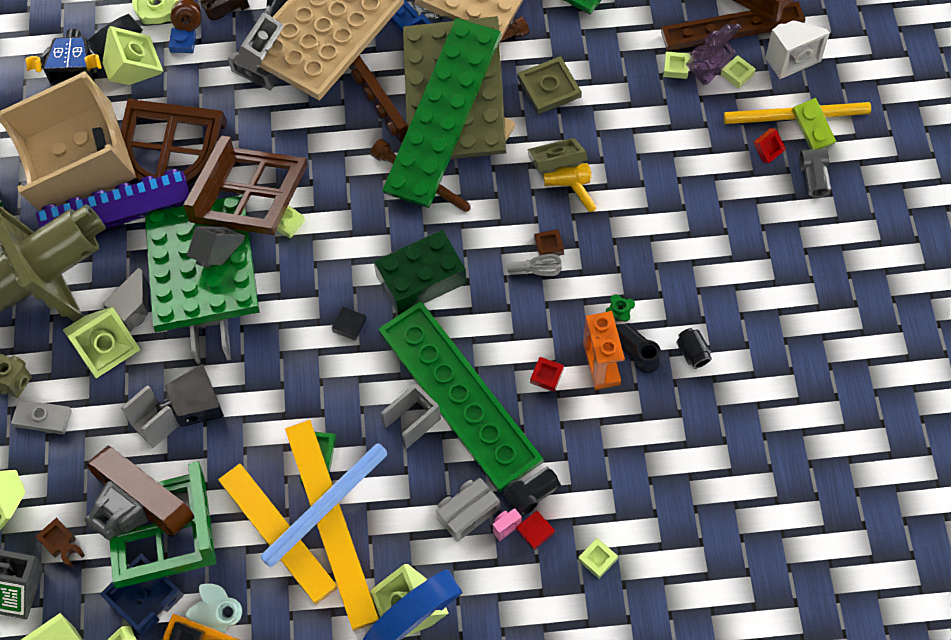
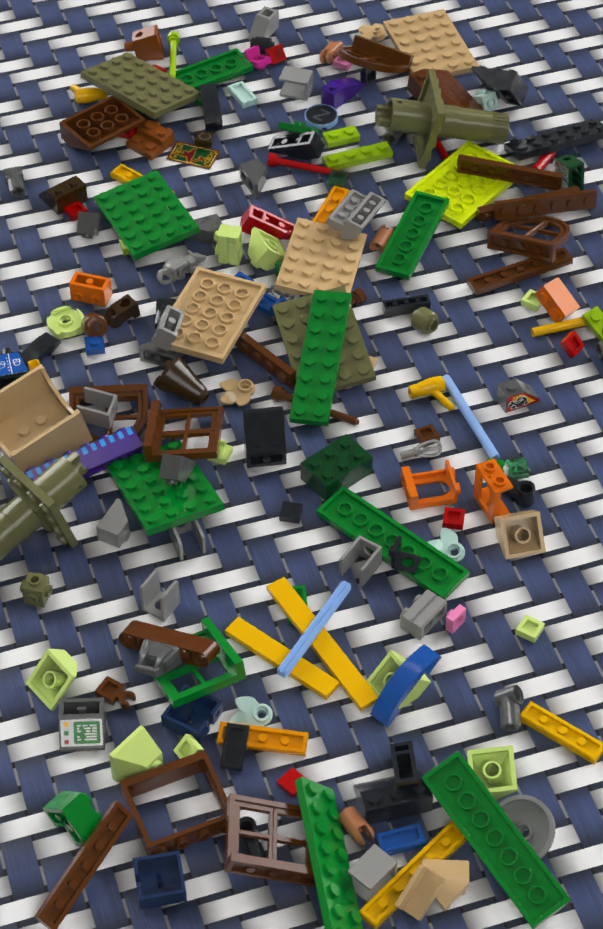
camera: 15 degrees left, 15 degrees down
light grey plate [11,399,72,435] -> none
yellowish green slope [63,307,141,378] -> none
black tile [92,127,106,152] -> none
yellowish green slope [102,26,163,85] -> none
black torso [155,364,224,426] -> none
black piece [503,466,561,517] -> none
red tile [516,511,555,550] -> none
olive plate [517,56,582,115] -> none
olive plate [527,138,587,173] -> none
yellowish green plate [663,52,690,79] -> none
black brick [676,328,712,369] -> none
clear purple bracket [686,23,741,86] -> none
white slope [765,20,830,79] -> none
none -> light grey piece [76,386,118,429]
none -> dark brown cone [153,357,210,406]
none -> tan plate [220,379,255,407]
none -> black slope [243,406,287,468]
none -> black piece [382,294,431,317]
none -> black bracket [388,536,421,575]
none -> orange panel [401,460,461,510]
none -> olive head [411,307,439,334]
none -> light aqua plate [427,528,465,562]
none -> light blue piece [442,374,500,460]
none -> tan slope [494,510,546,559]
none -> dark grey slope [496,378,540,413]
none -> clear green plate [505,458,529,479]
none -> orange brick [535,277,580,323]

